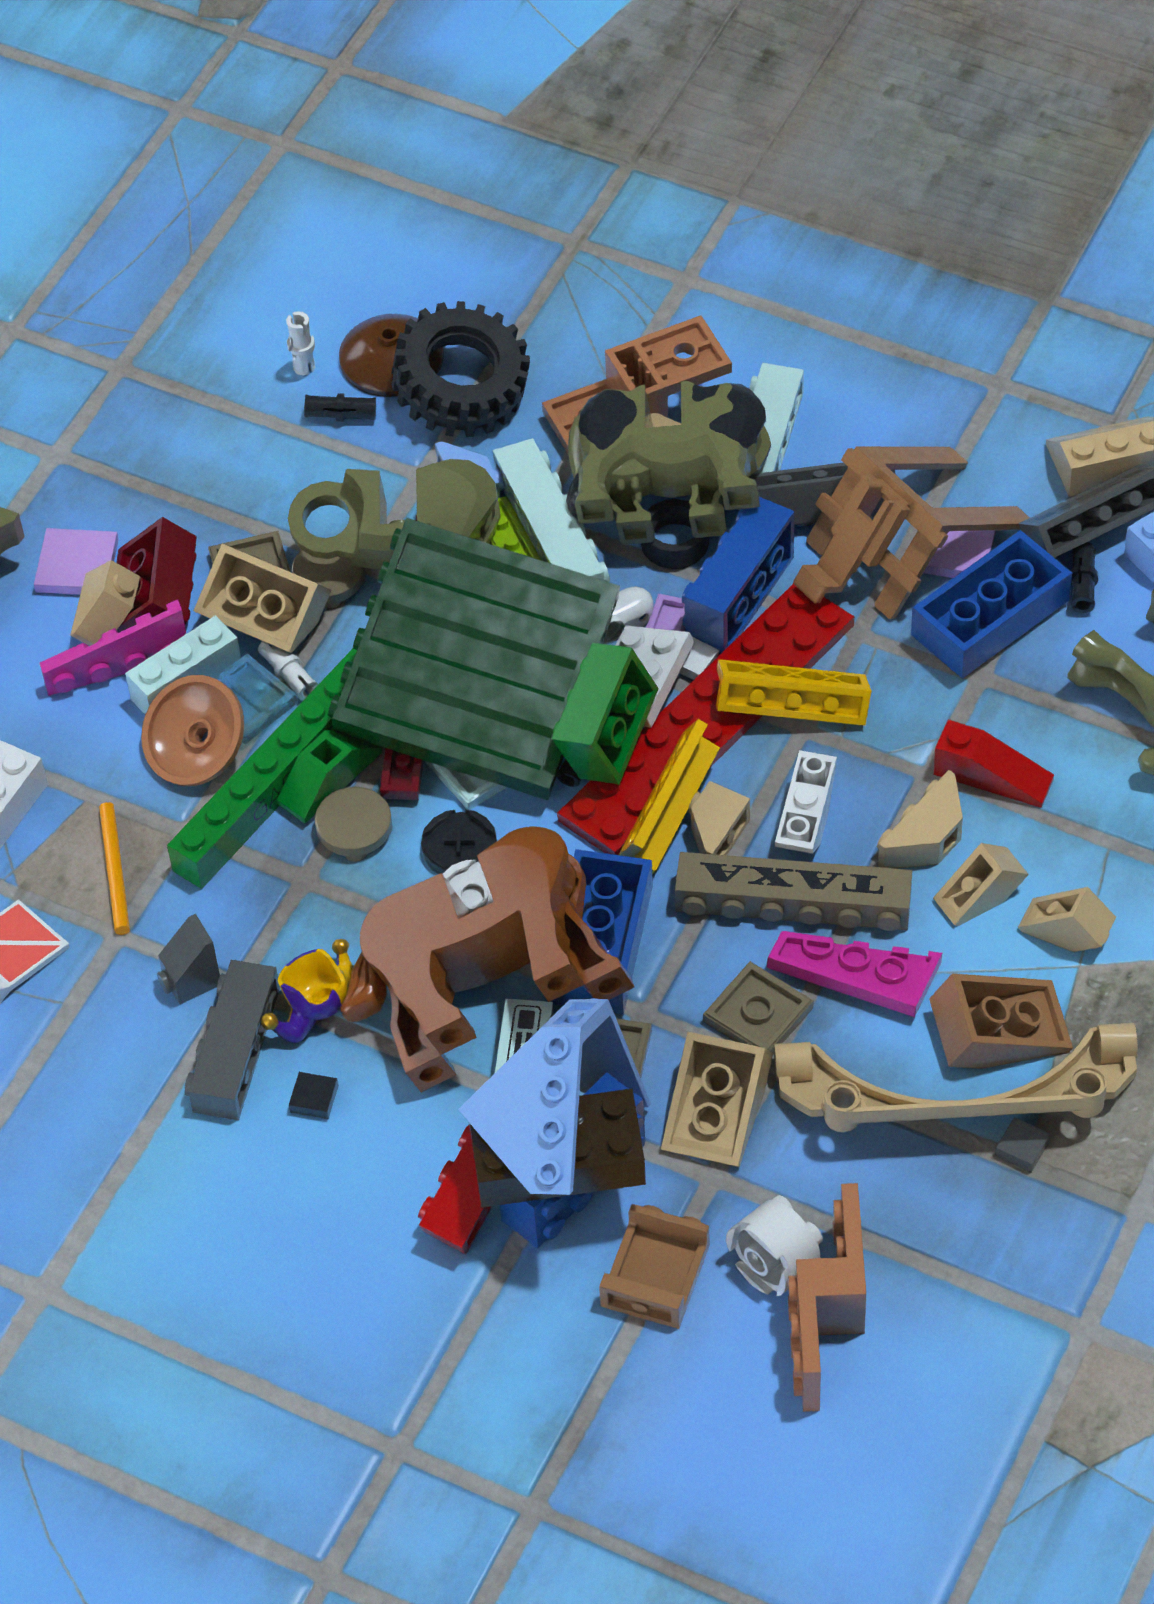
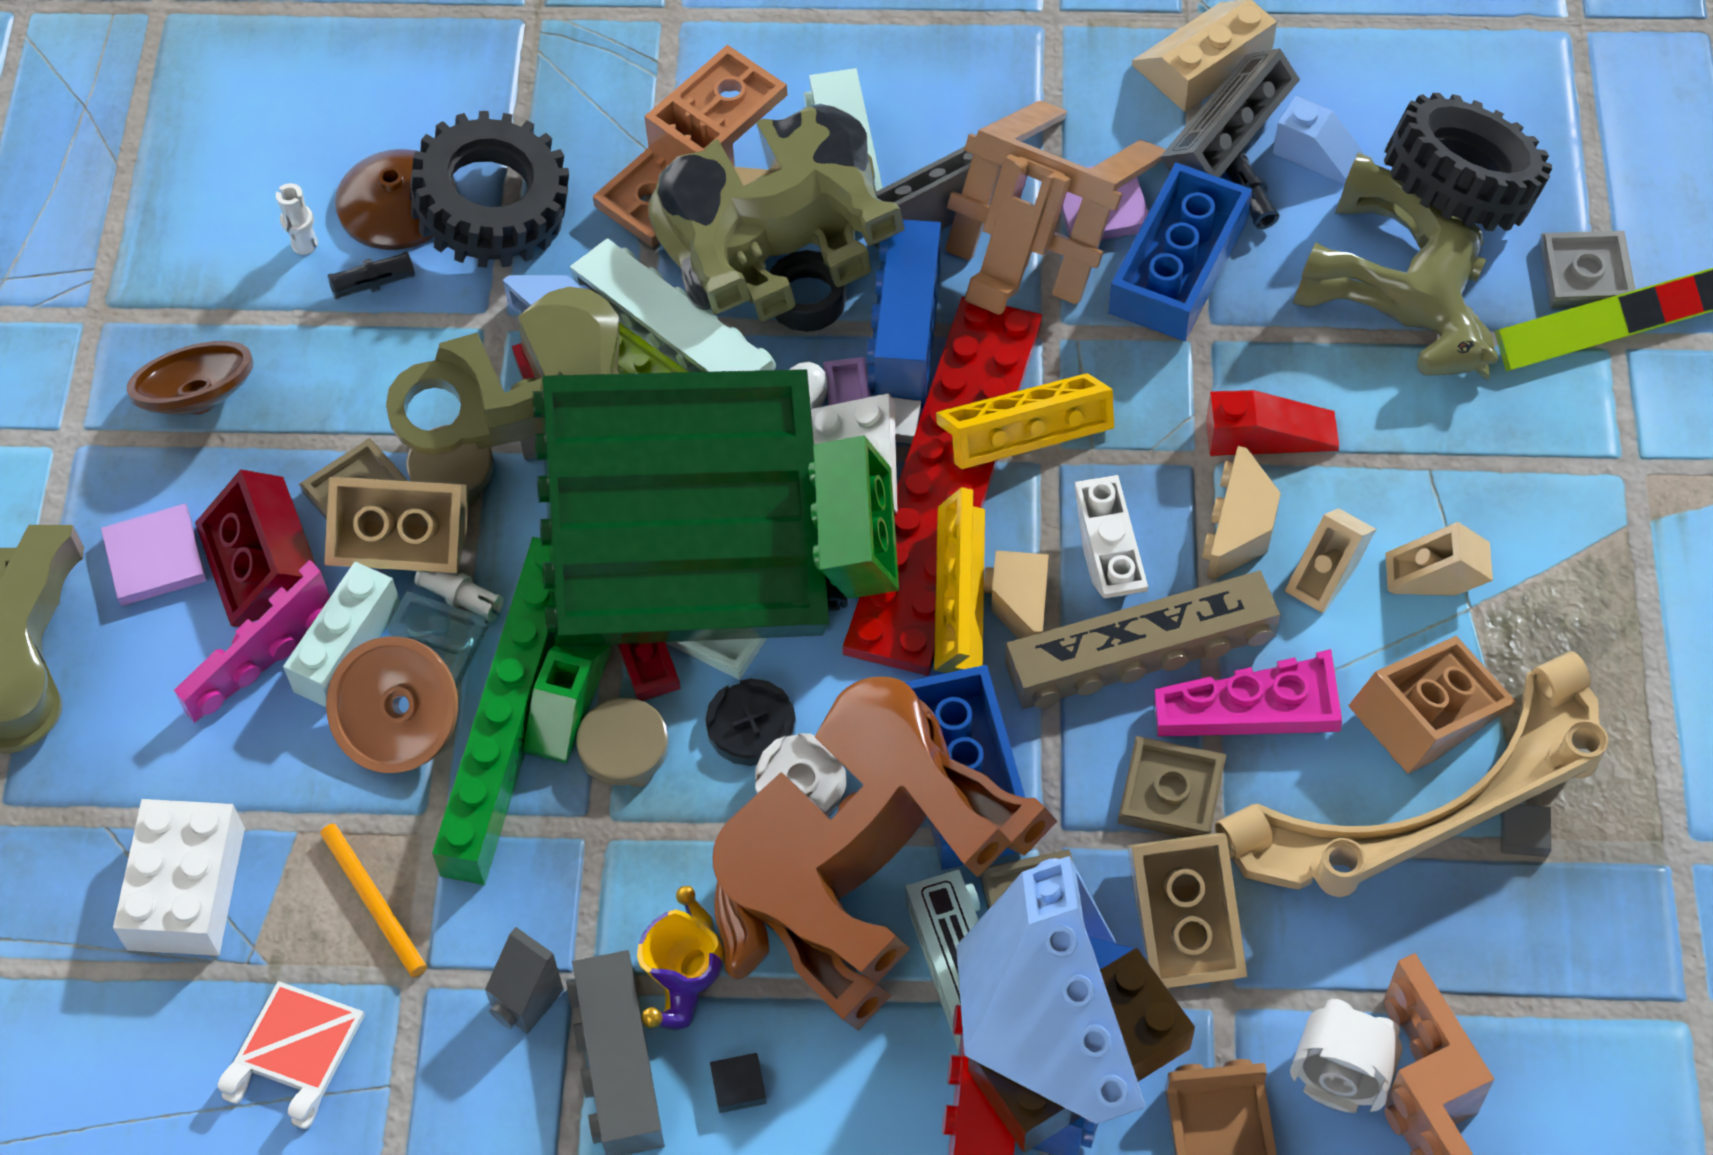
camera: 25 degrees left, 5 degrees up
tan slope [70,560,140,646] -> none
none -> reddish brown dish [127,341,254,415]

